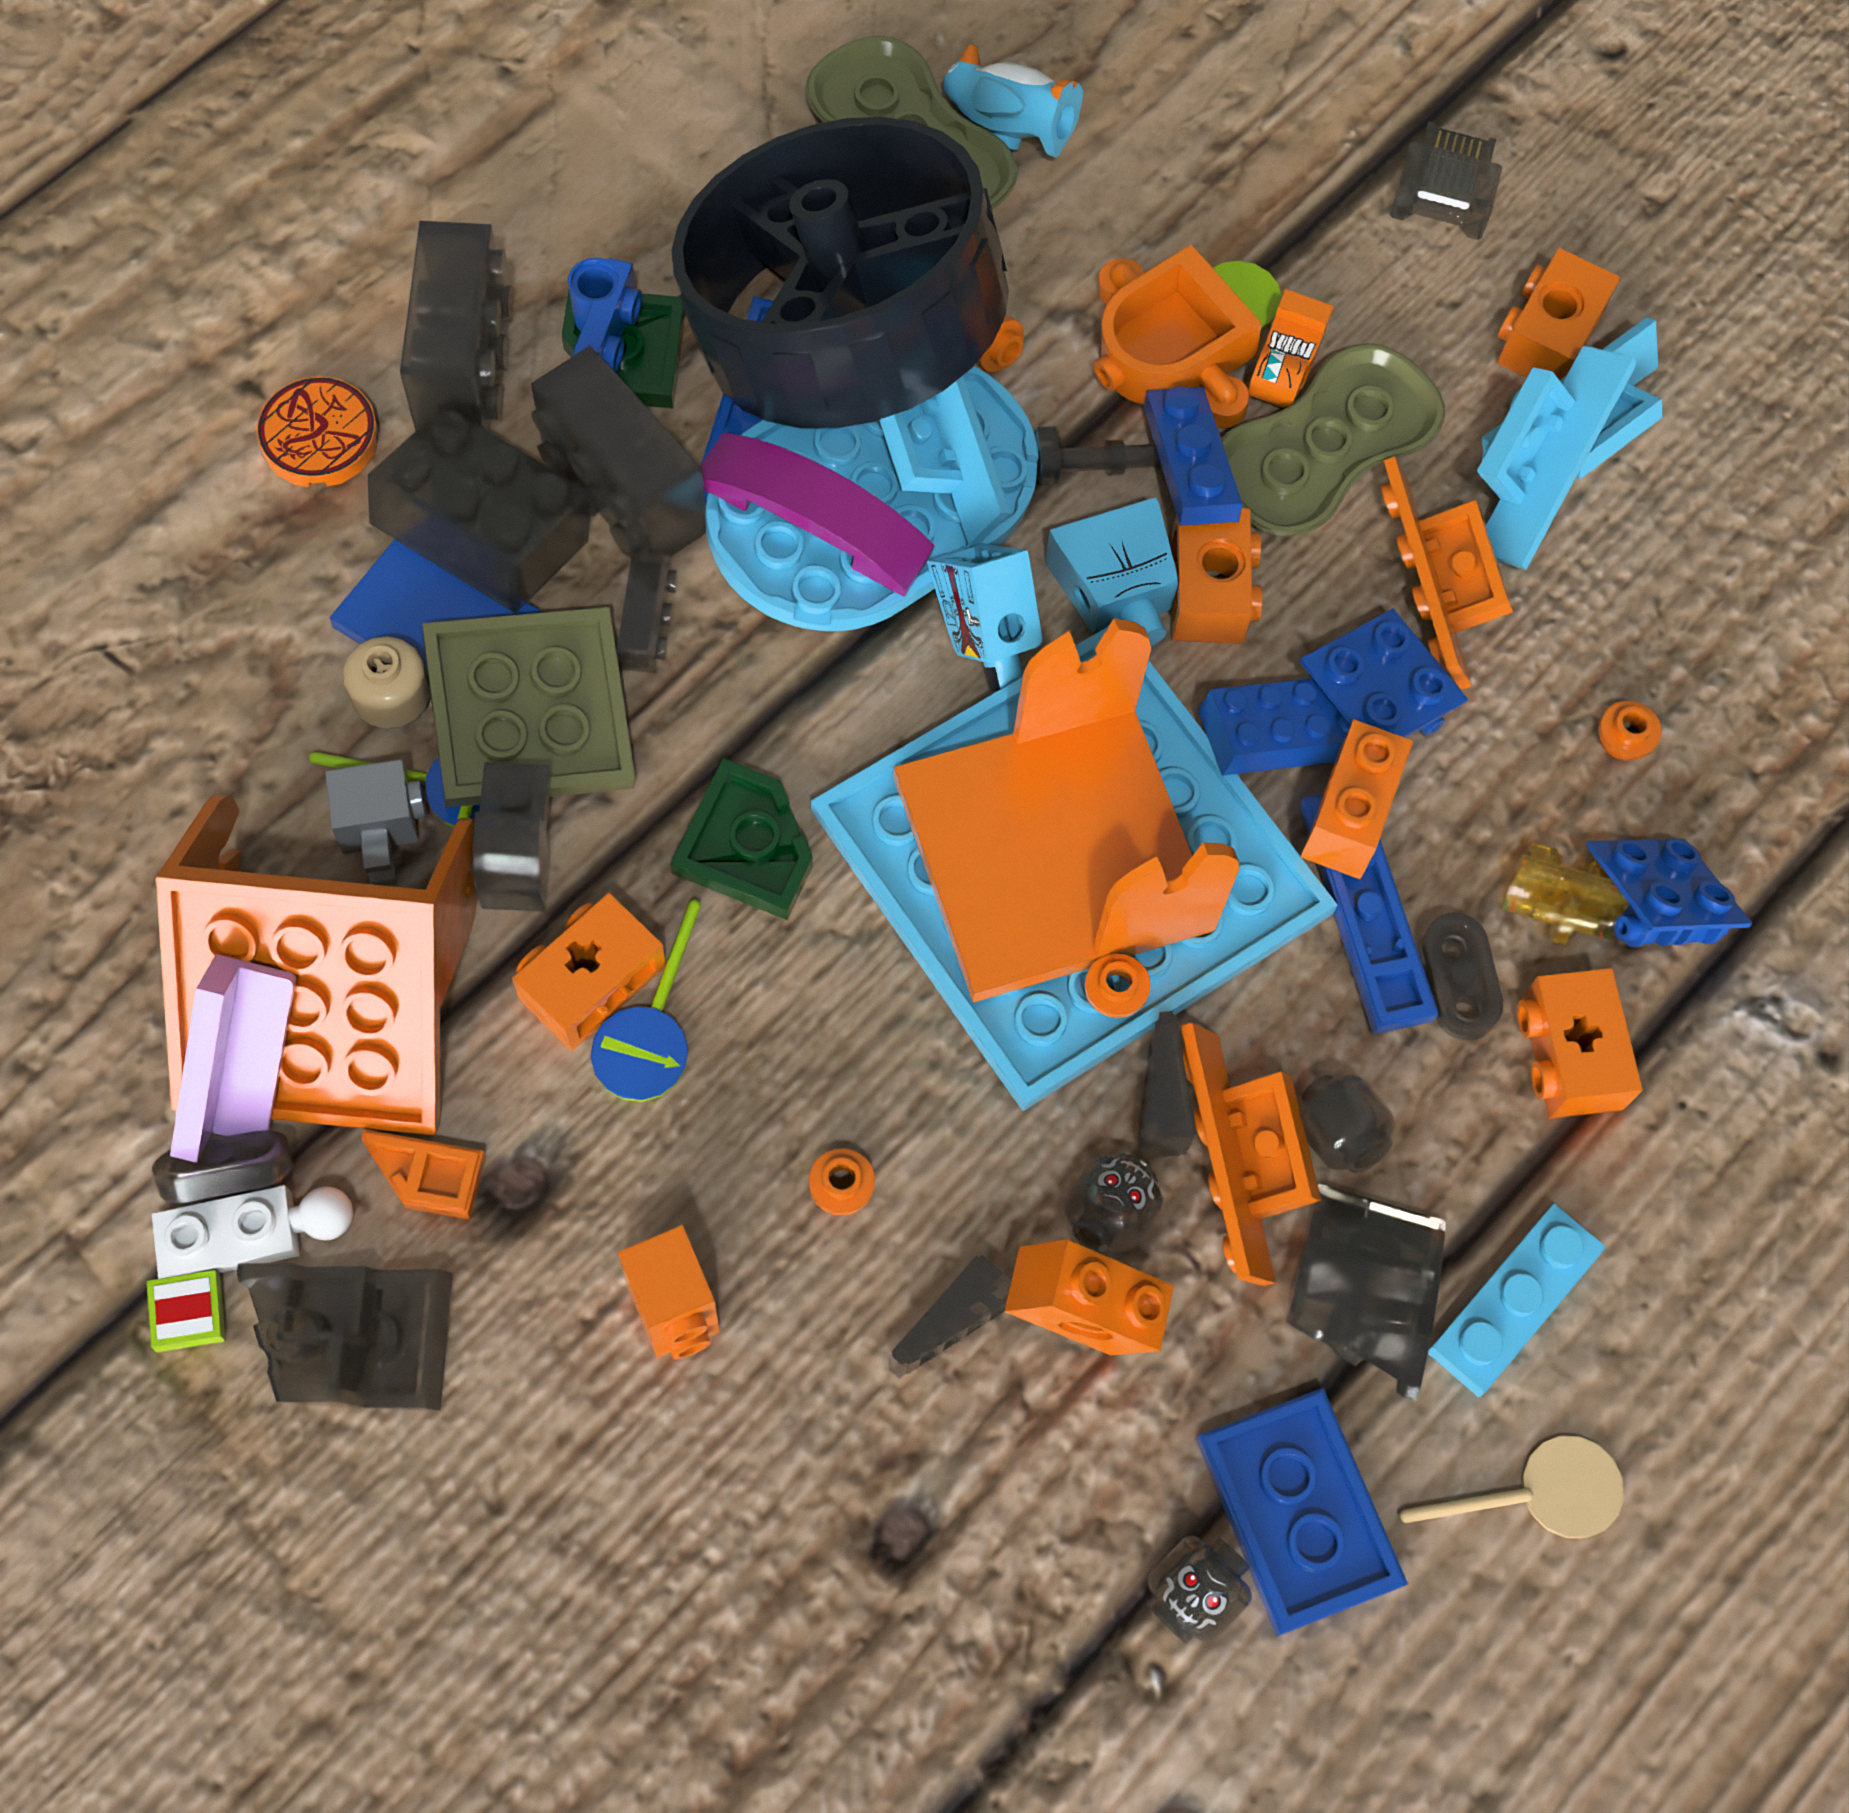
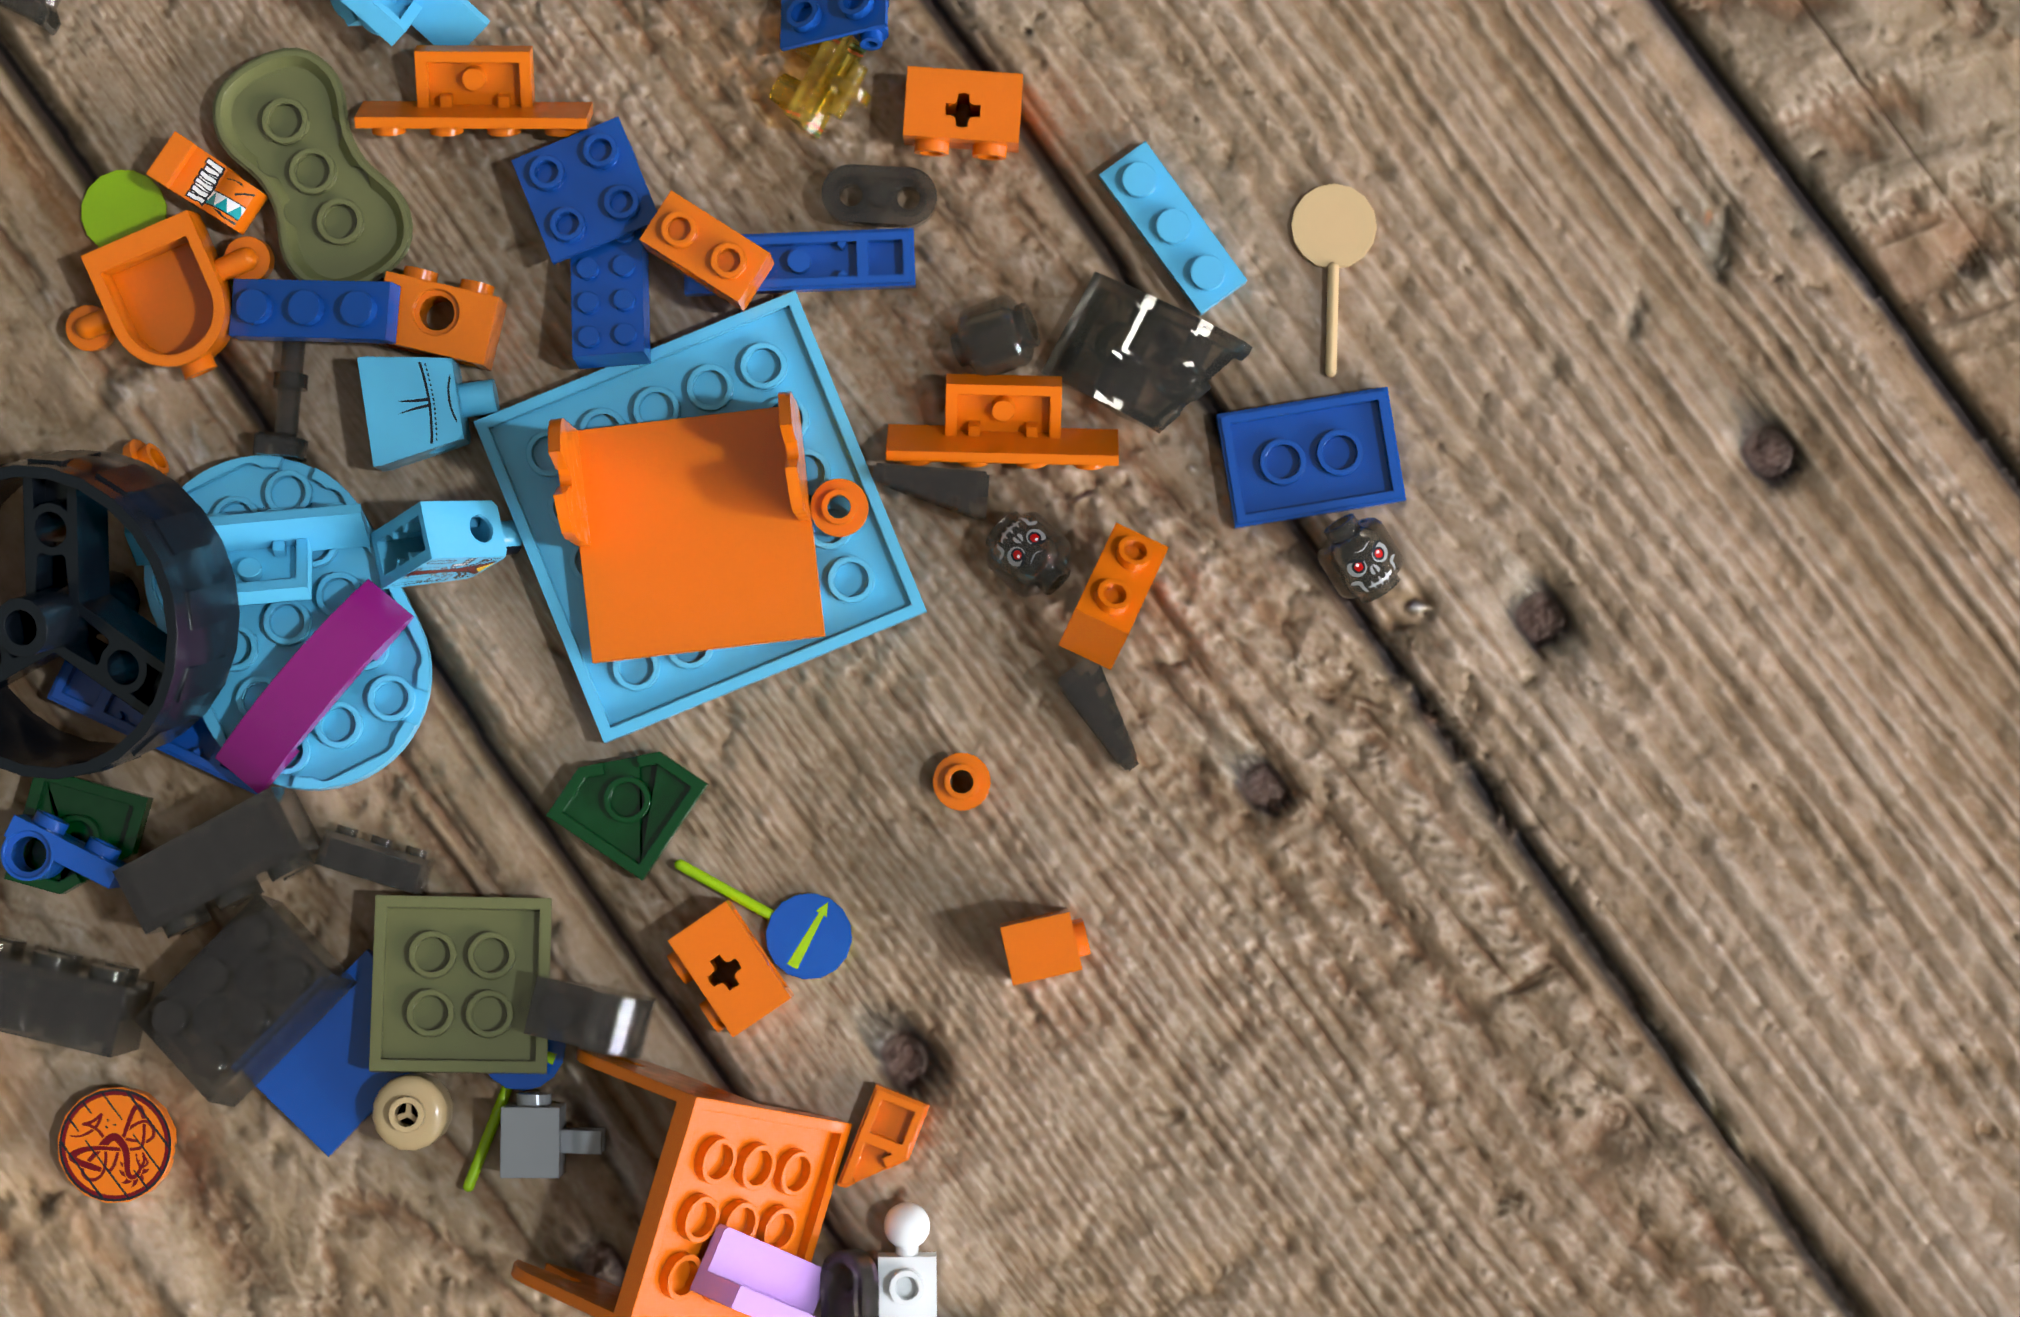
camera: 75 degrees left, 20 degrees up
clear smoke slope [237,1263,453,1411] -> none

